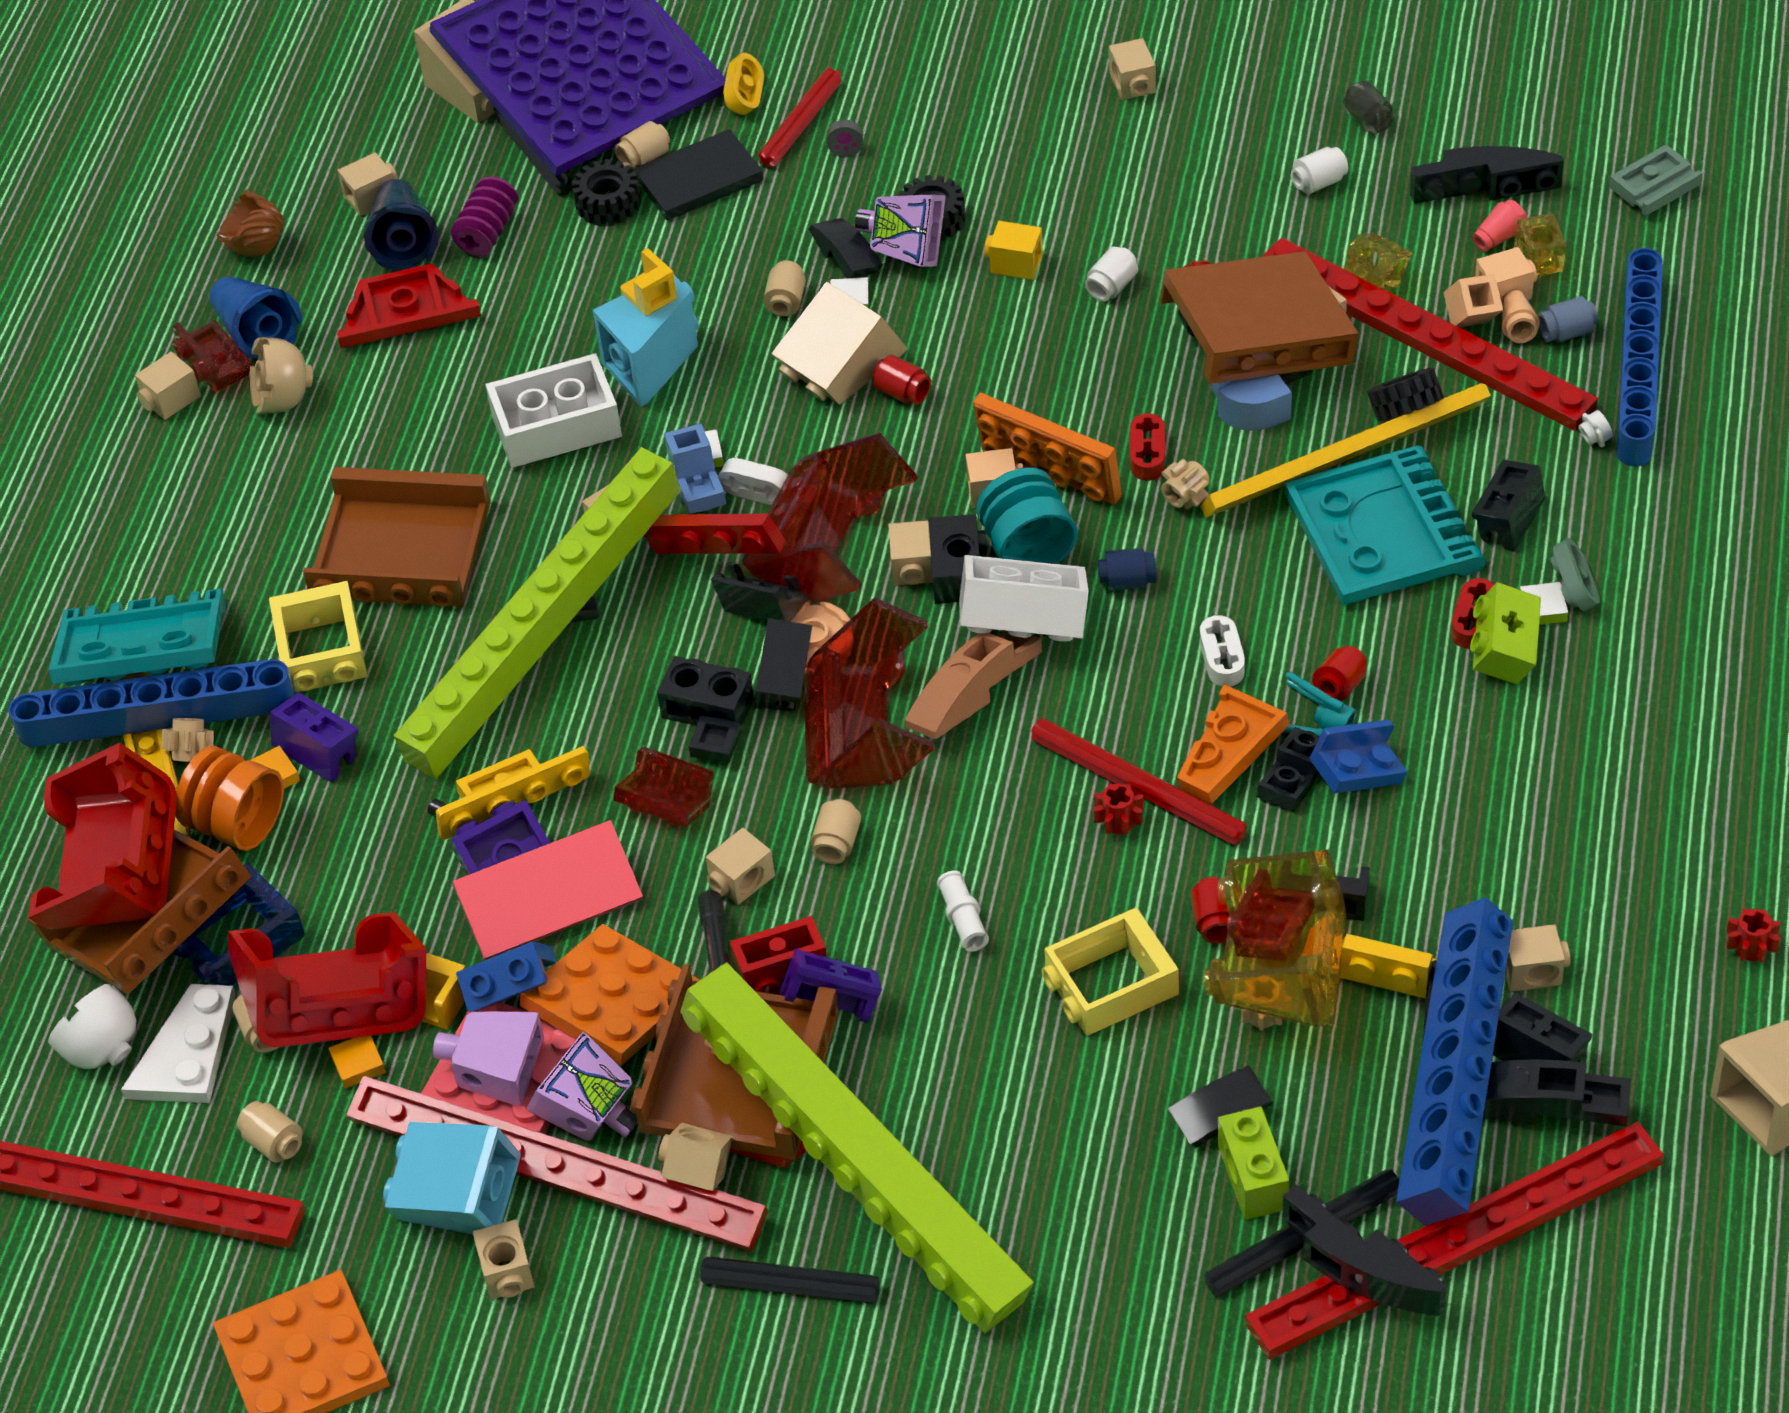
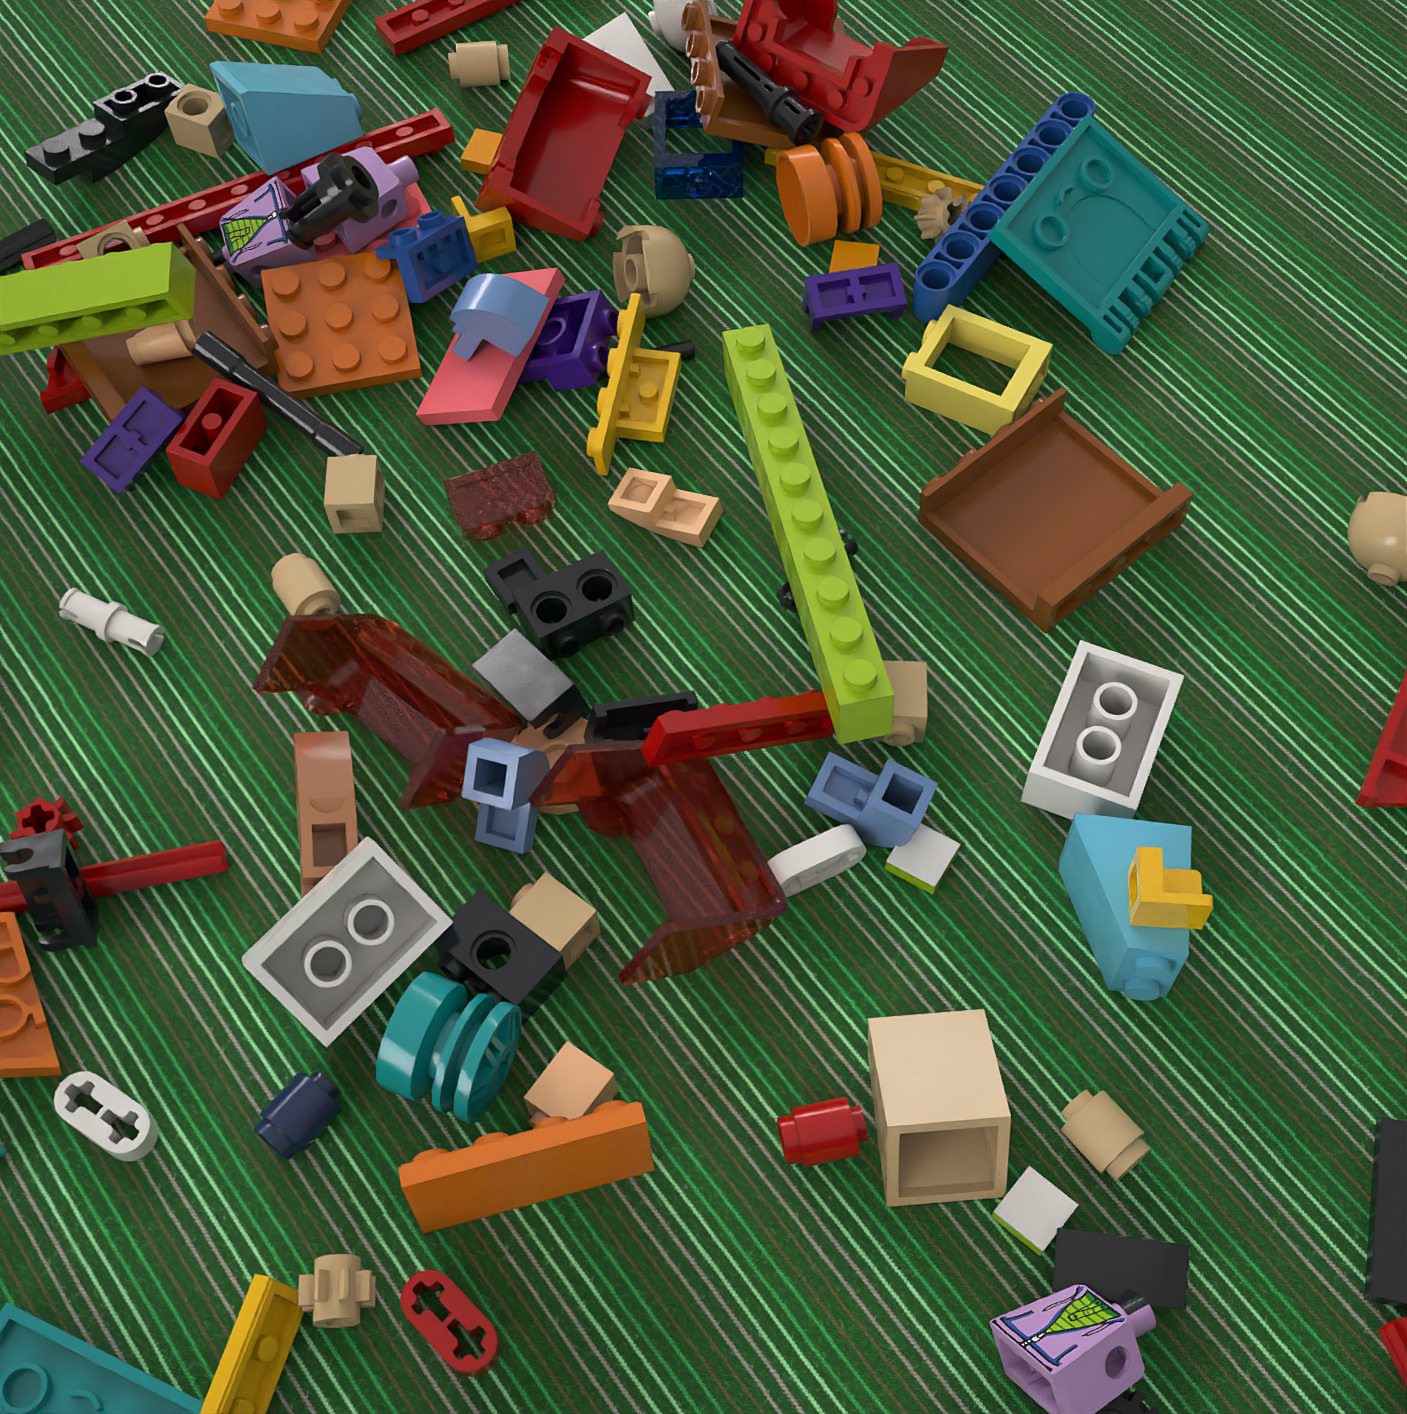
camera: 130 degrees right, 10 degrees up
none -> black hinge [0,828,99,952]
none -> black slope [24,71,185,186]
none -> black piece [277,152,379,250]
none -> medium blue brick [449,273,550,361]
none -> medium blue brick [462,738,551,854]
none -> light nougat slope [608,467,723,548]
none -> tan cylinder [613,225,695,319]
none -> black pin [715,39,824,147]

